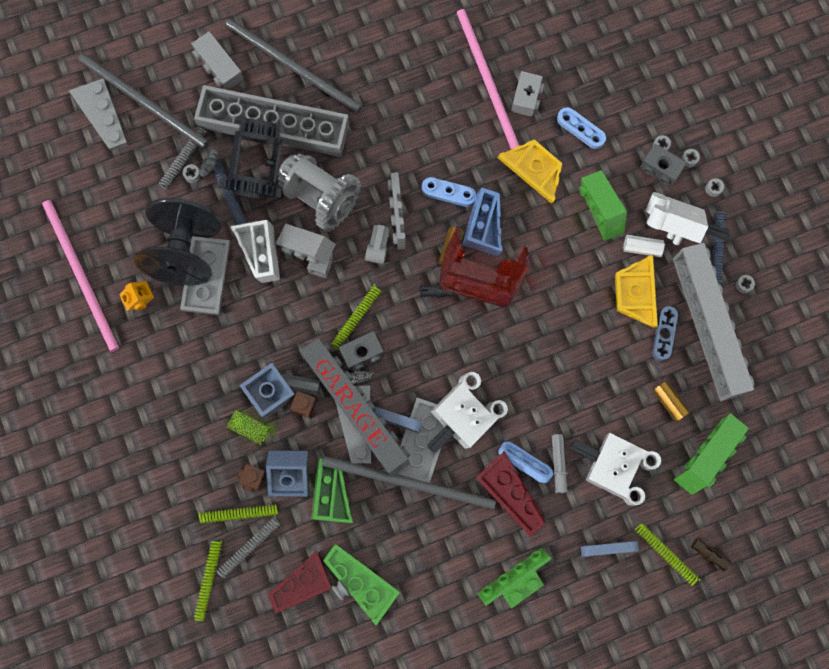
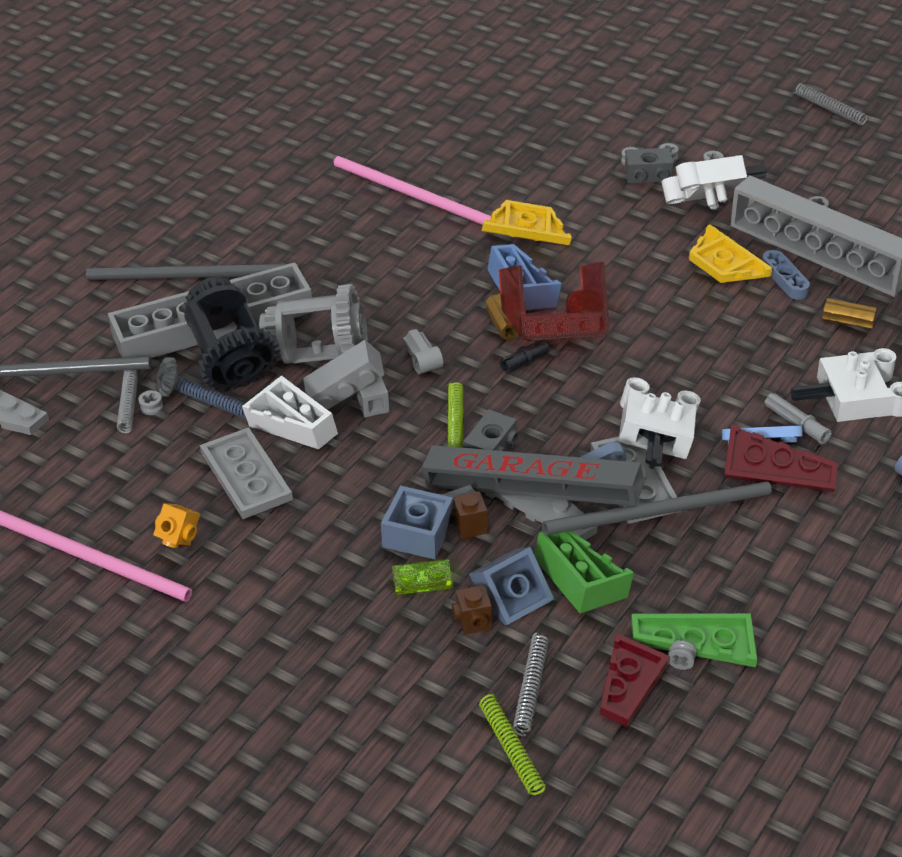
camera: 30 degrees left, 35 degrees down
black piece [134,198,222,286] -> none
light grey brick [191,32,244,90] -> none
lime piece [199,504,278,524] -> none
light grey wing [387,172,405,250] -> none
light blue plate [422,177,476,207] -> none
bright green bracket [477,548,551,609] -> none
light grey brick [511,71,544,117] -> none
light blue plate [557,107,606,149] -> none
bright green wedge [579,170,627,241] -> none
white axle [623,235,665,257] -> none

